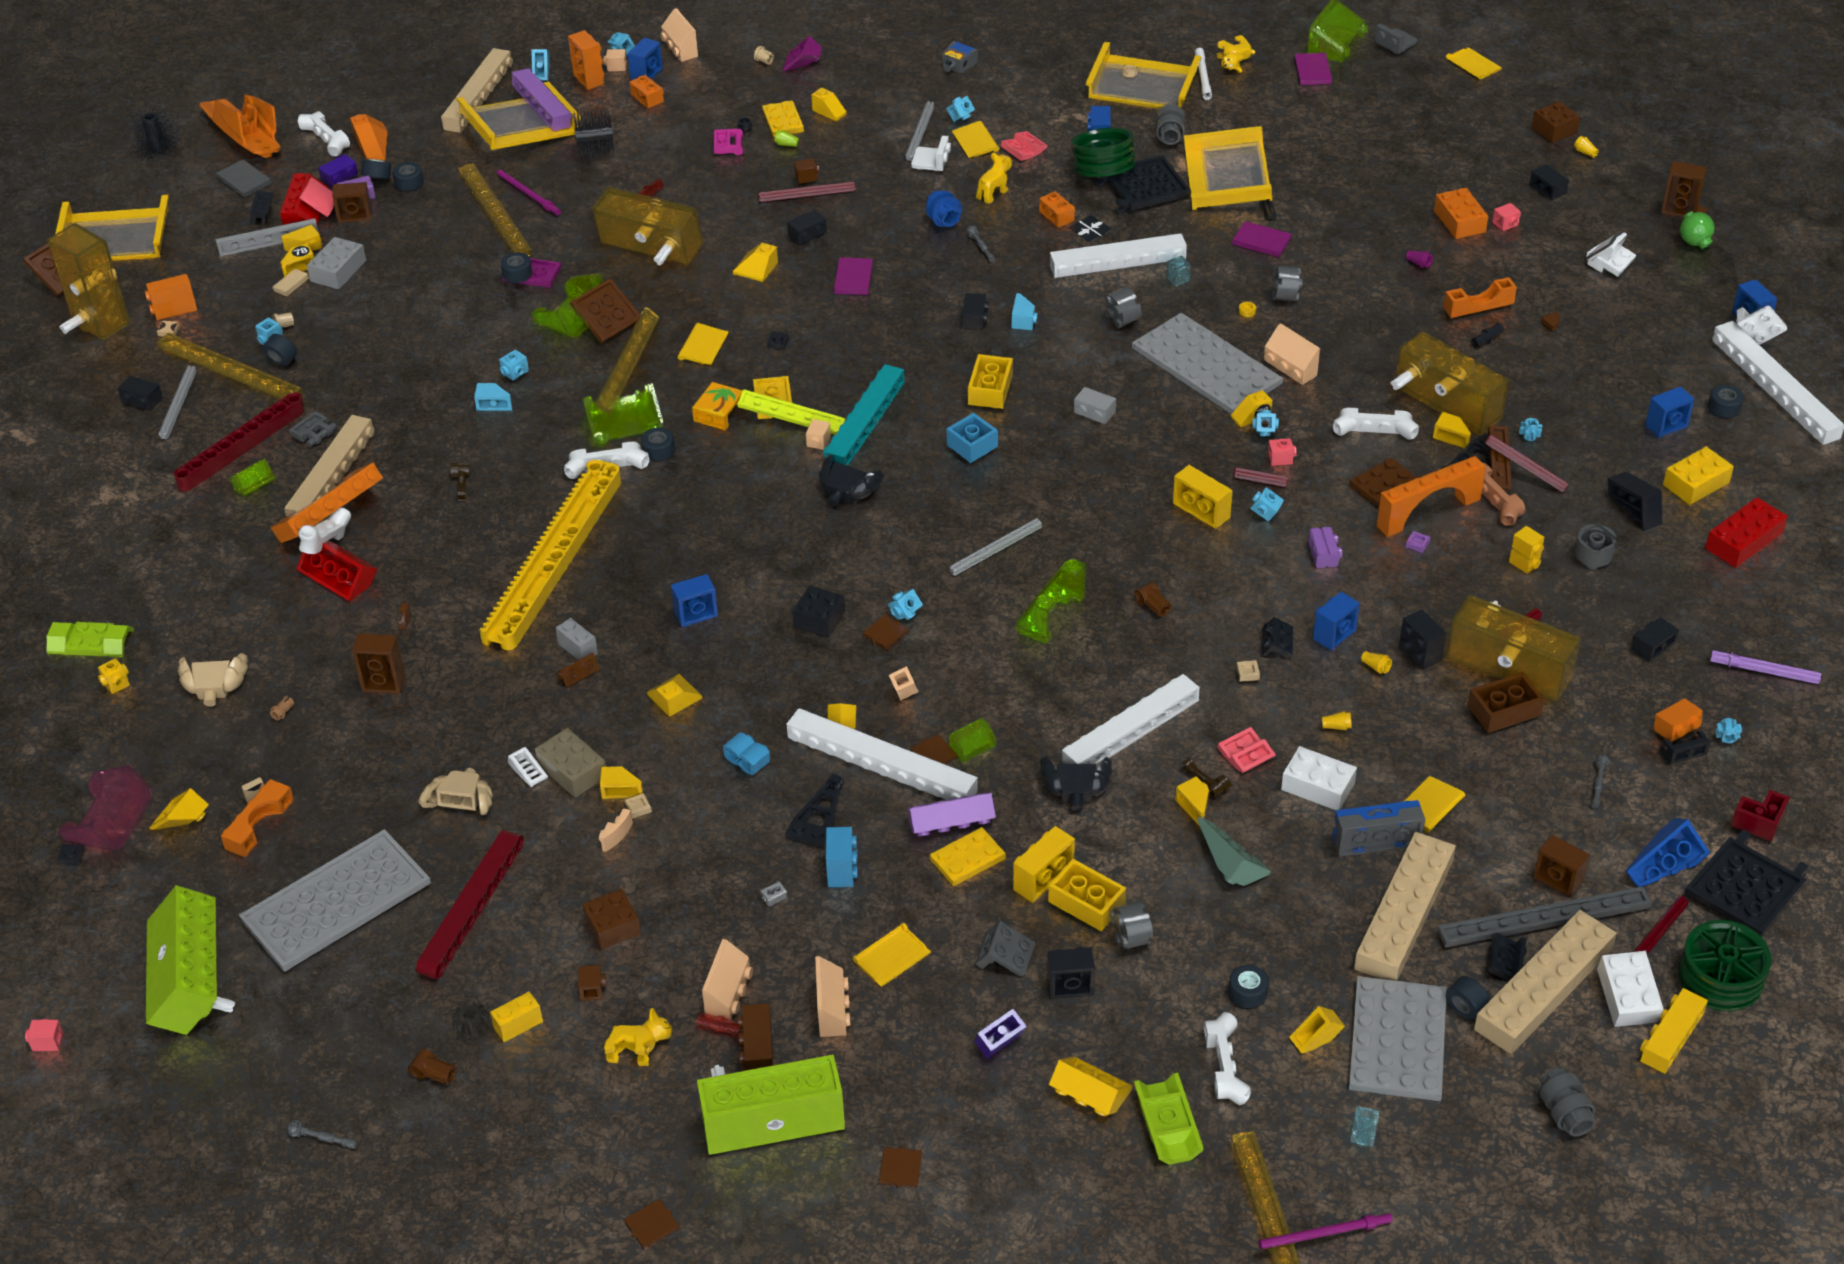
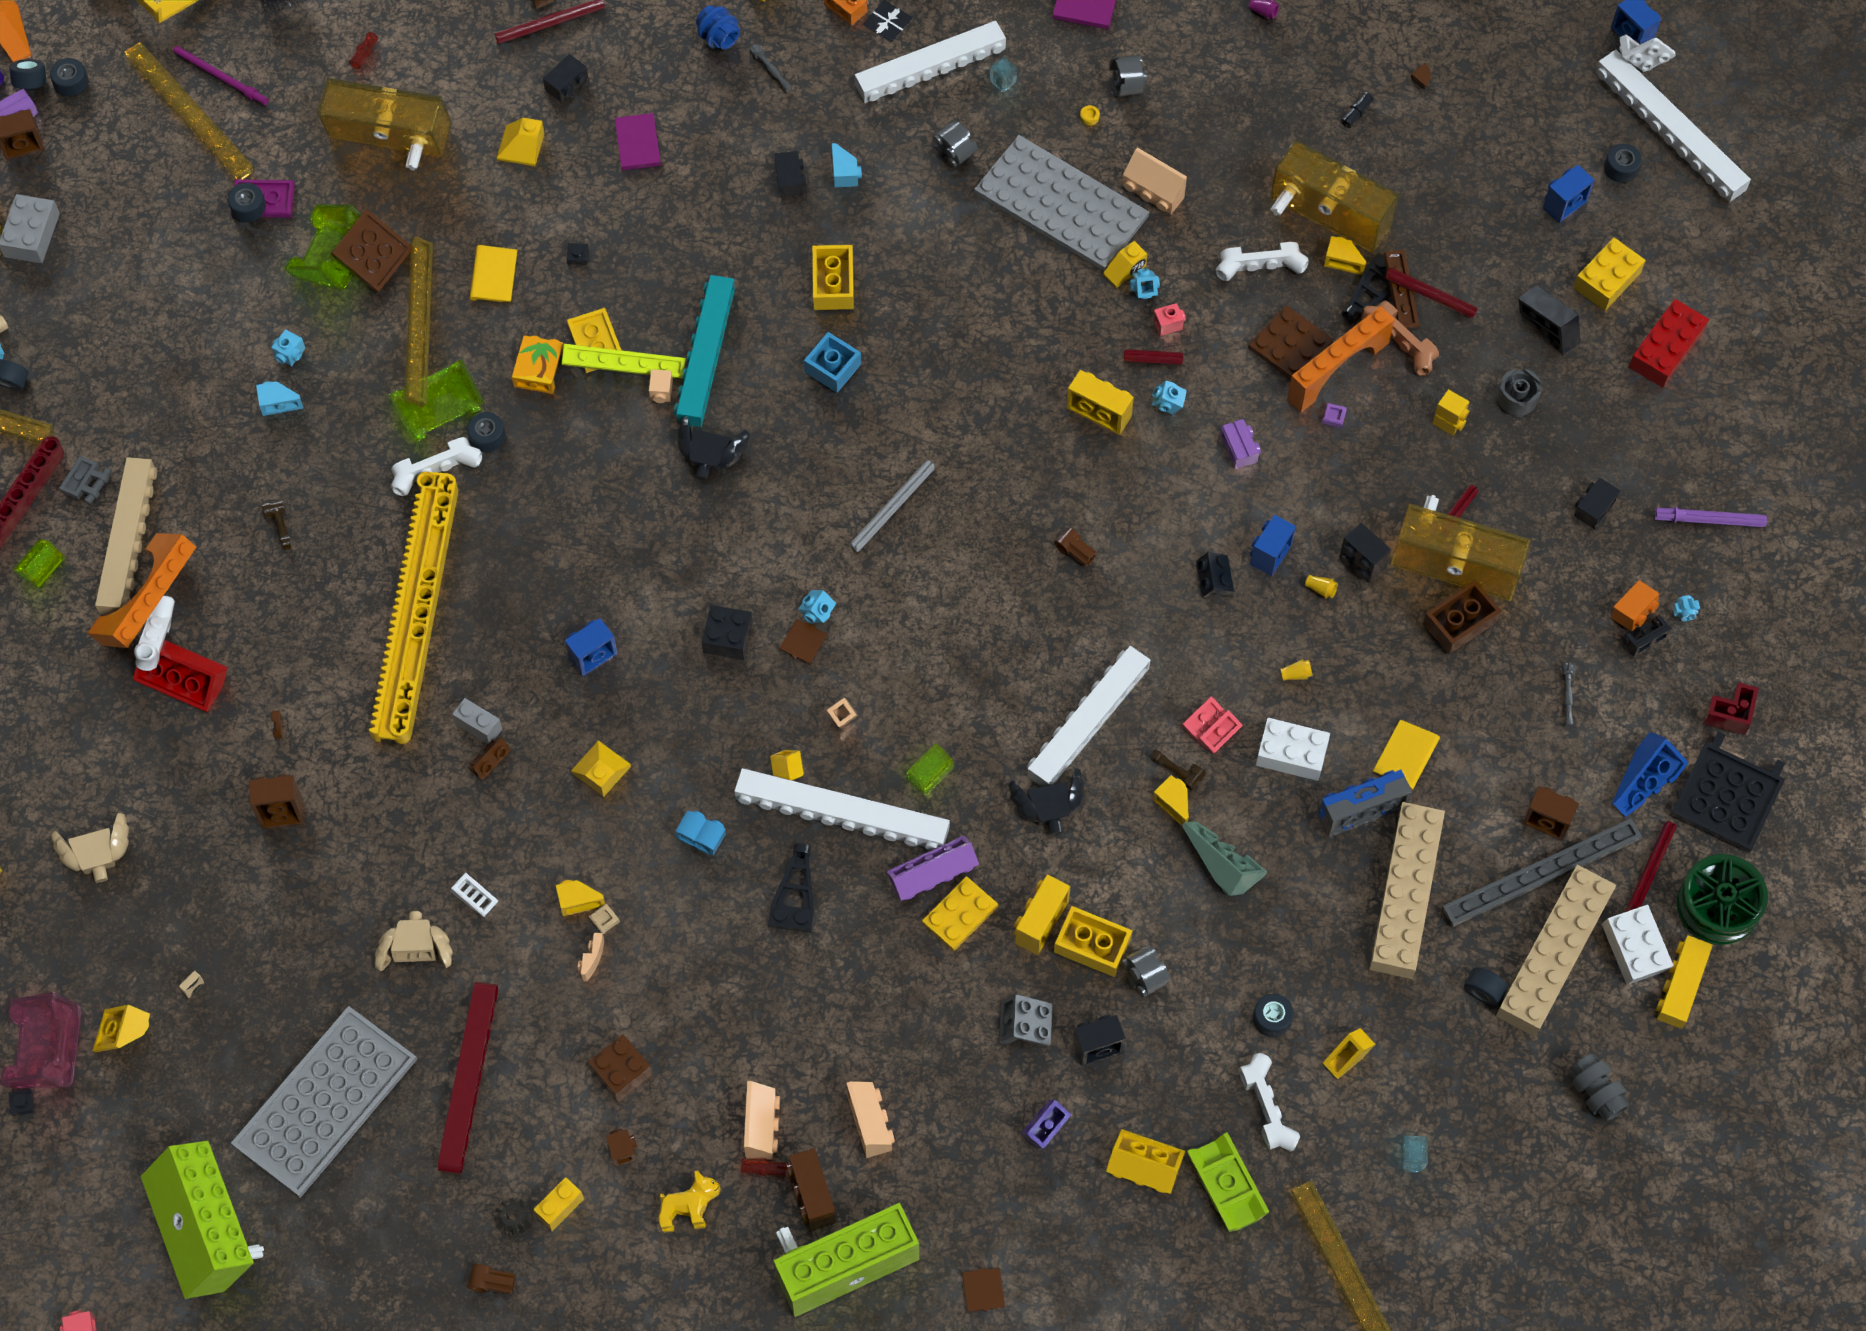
camera: 15 degrees left, 20 degrees up
orange arch [221,779,294,857] -> none
medium nougat pin [270,696,295,720] -> none
dark tan brick [535,728,606,798] -> none
light grey piece [760,882,787,907] -> none
dark azure brick [826,827,858,887] -> none
yellow piece [852,923,931,987] -> none
reddish brown piece [910,734,958,765] -> none
clear neon green windscreen [1017,559,1086,644] -> none
light grey brick [1074,387,1116,424] -> none
tan plate [1236,660,1260,682] -> none
magenta bar [1258,1213,1393,1249] -> none
light grey plate [1349,976,1447,1101] -> none
orange arch [1443,277,1517,318] -> none
black bracket [1487,933,1527,982] -> none
medium azure gear [1519,418,1543,441] -> none

